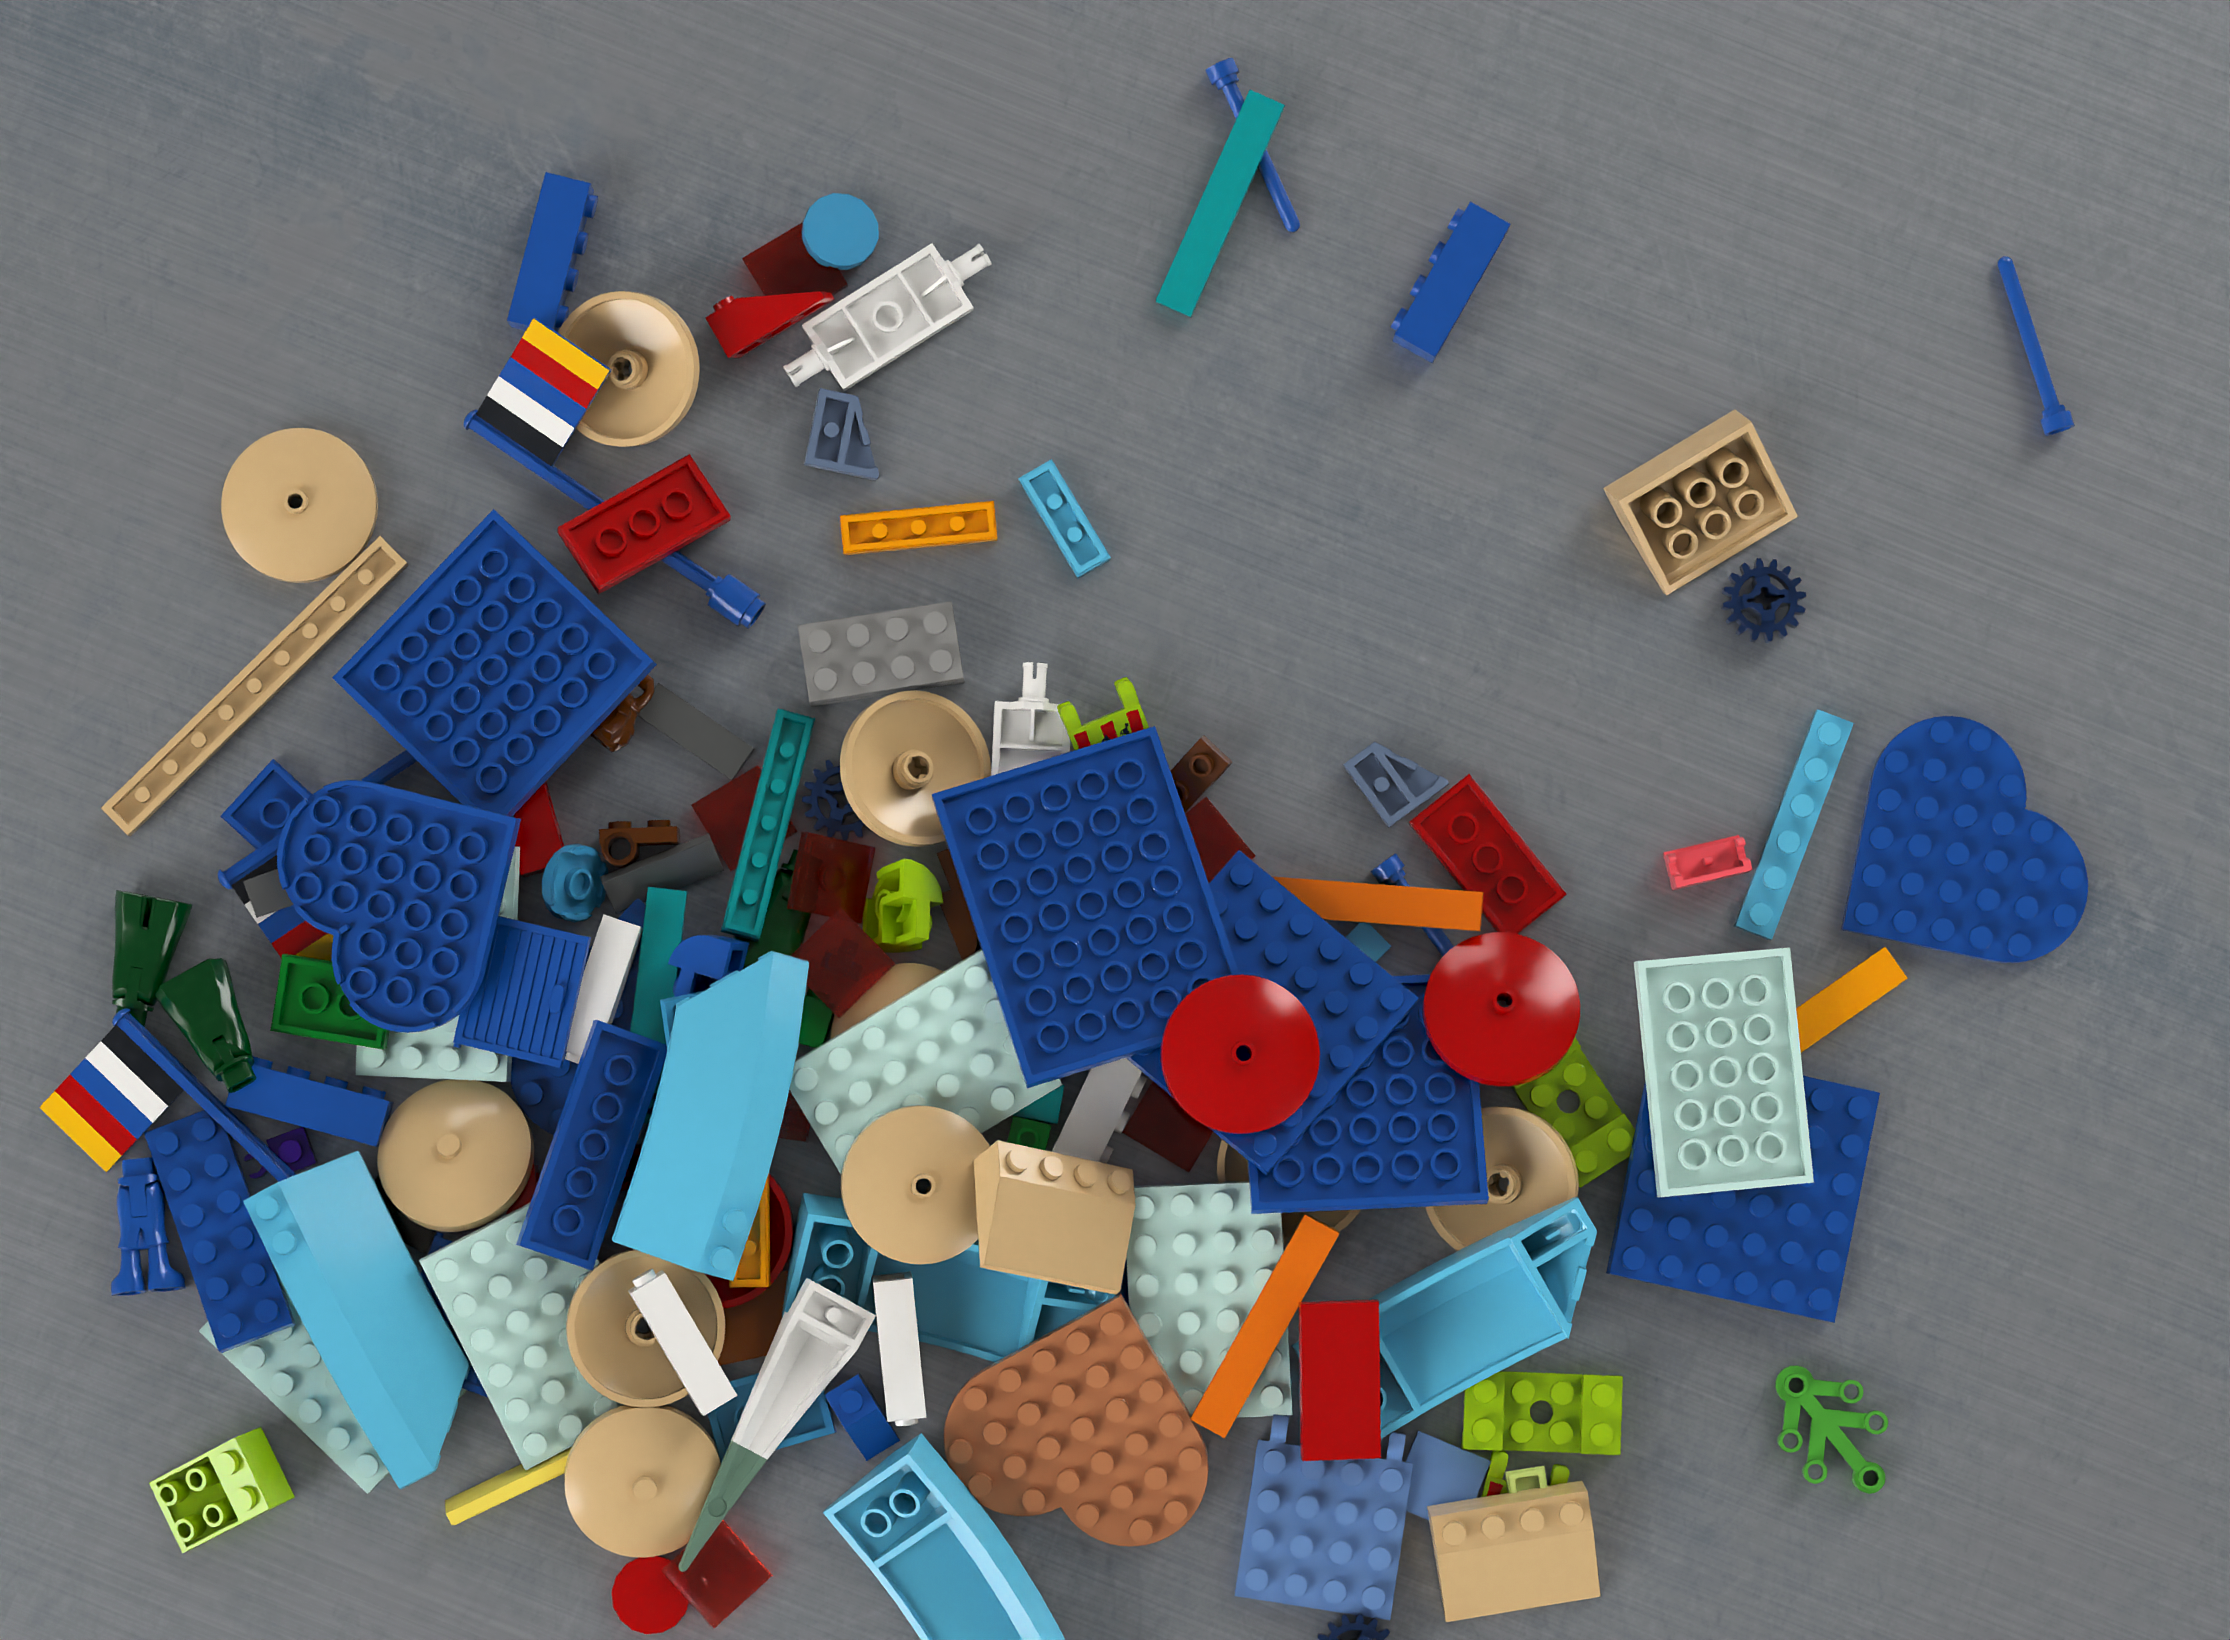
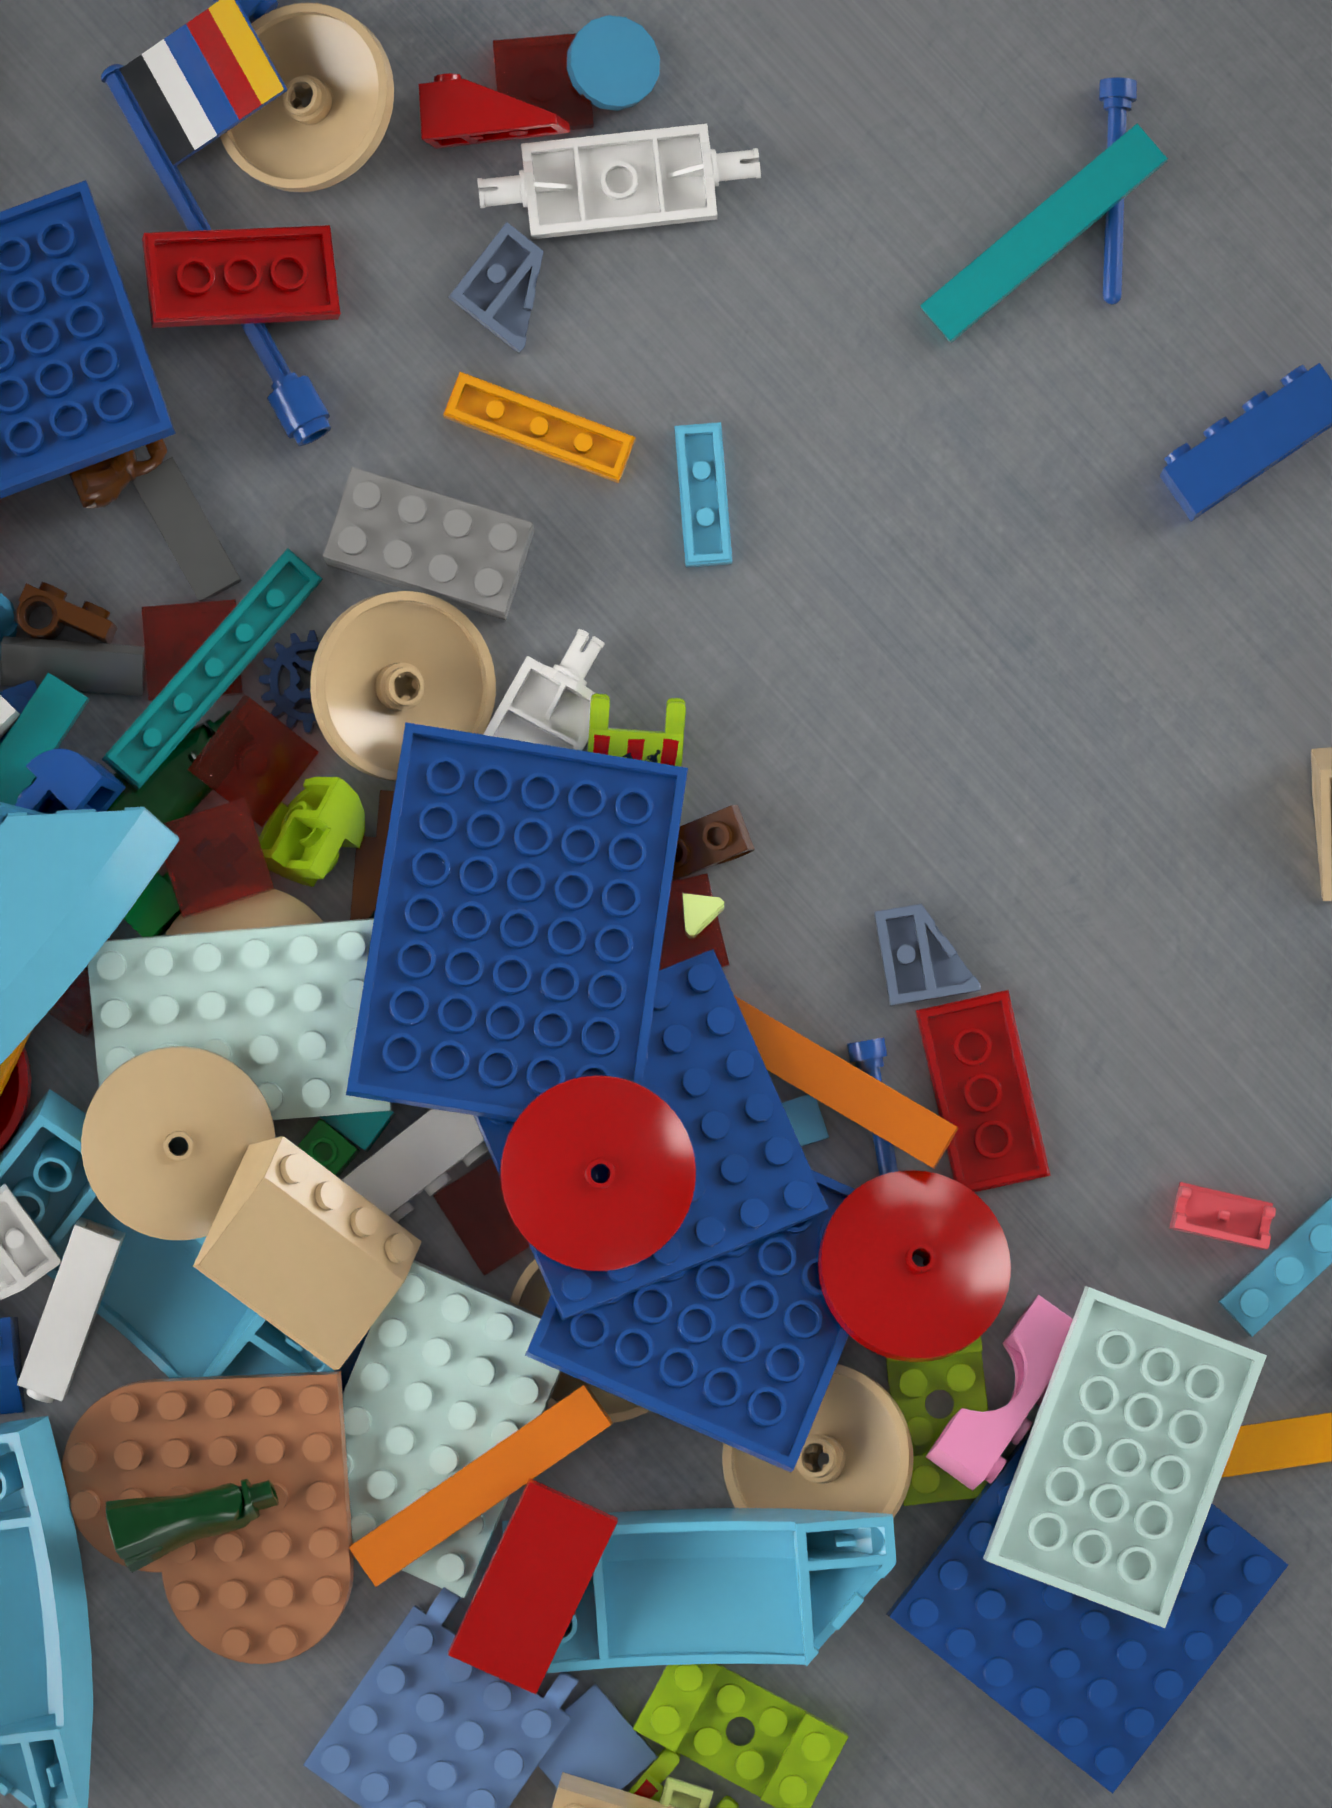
camera: 30 degrees right, 0 degrees up
none -> dark green piece [106,1479,279,1573]
none -> yellowish green slope [682,893,725,939]
none -> bright pink arch [925,1295,1073,1491]

